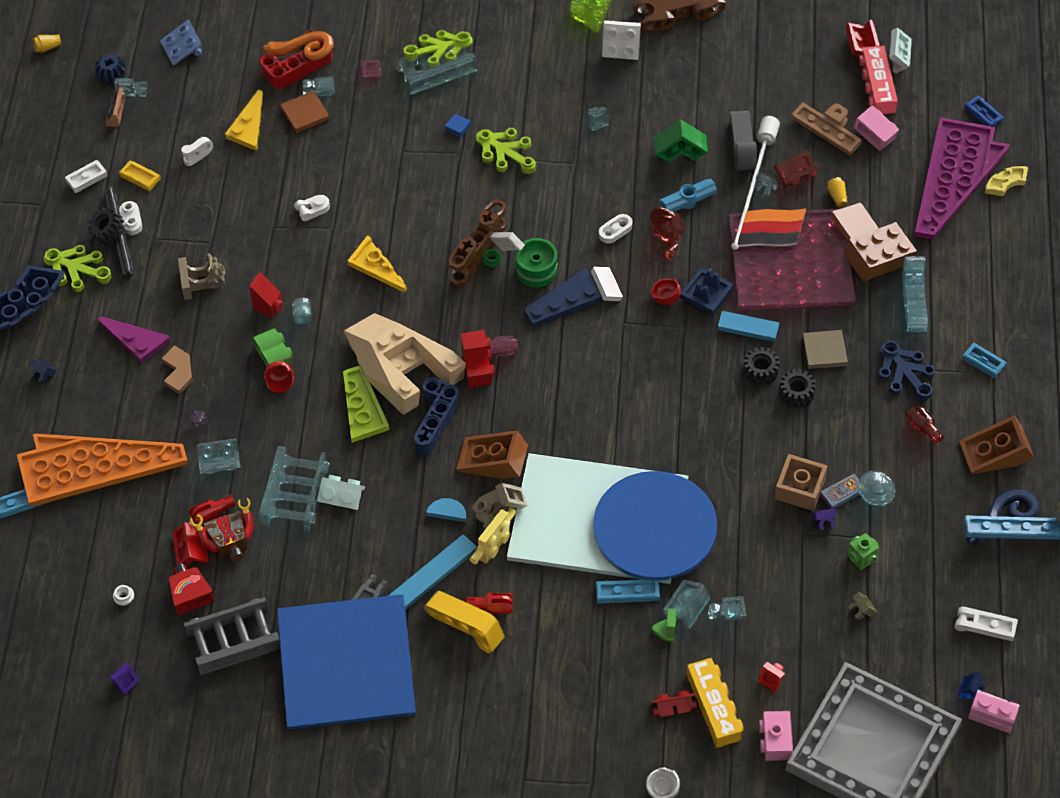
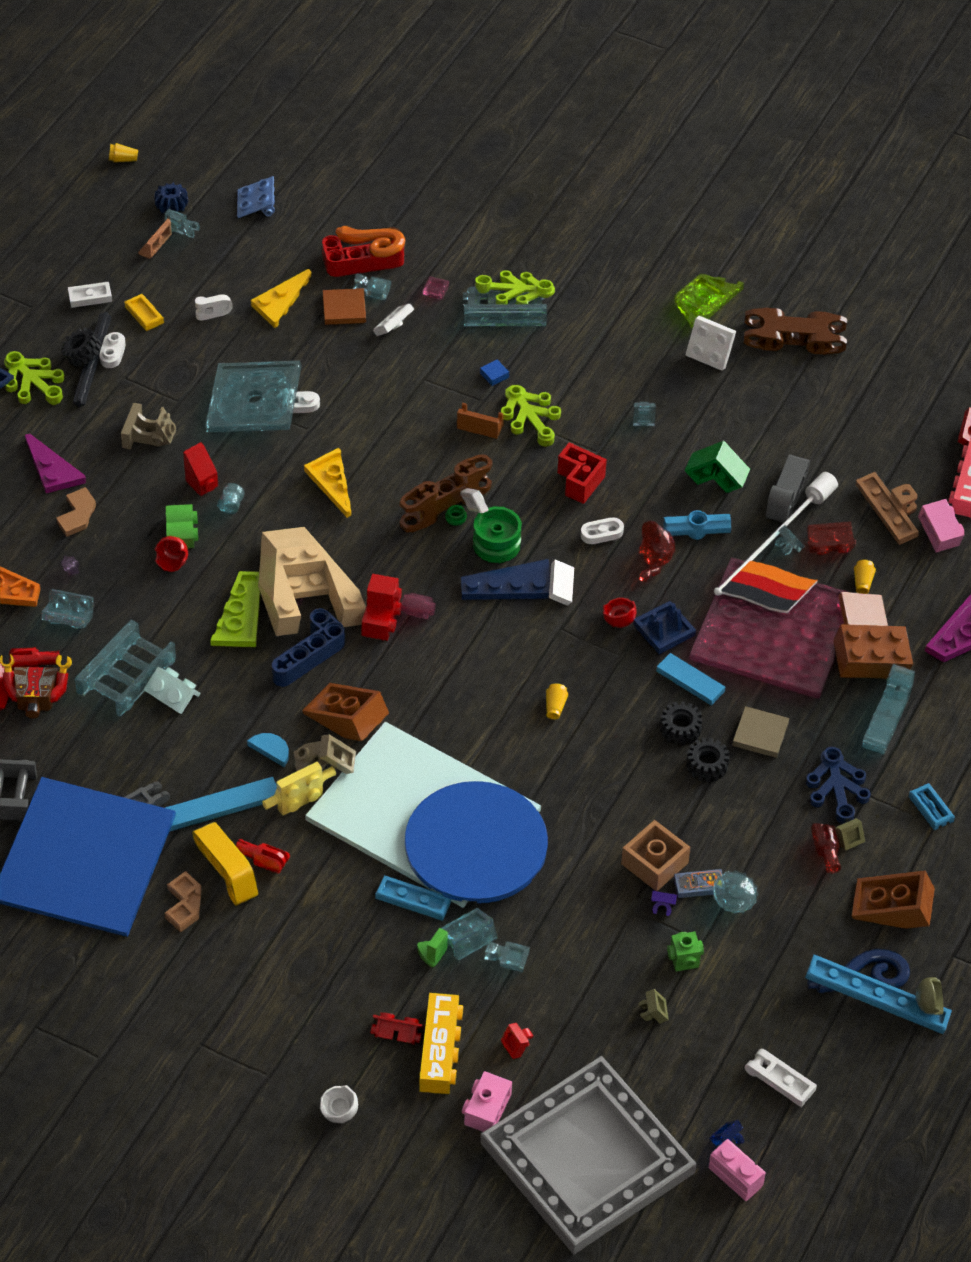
camera: 20 degrees right, 5 degrees down
none -> medium nougat tile [164,871,202,932]
none -> clear light blue piece [205,360,302,432]
none -> white plate [373,304,414,336]
none -> dark orange hinge [457,403,504,439]
none -> yellow cone [546,684,568,719]
none -> red brick [557,442,607,504]
none -> olive tile [835,818,865,851]

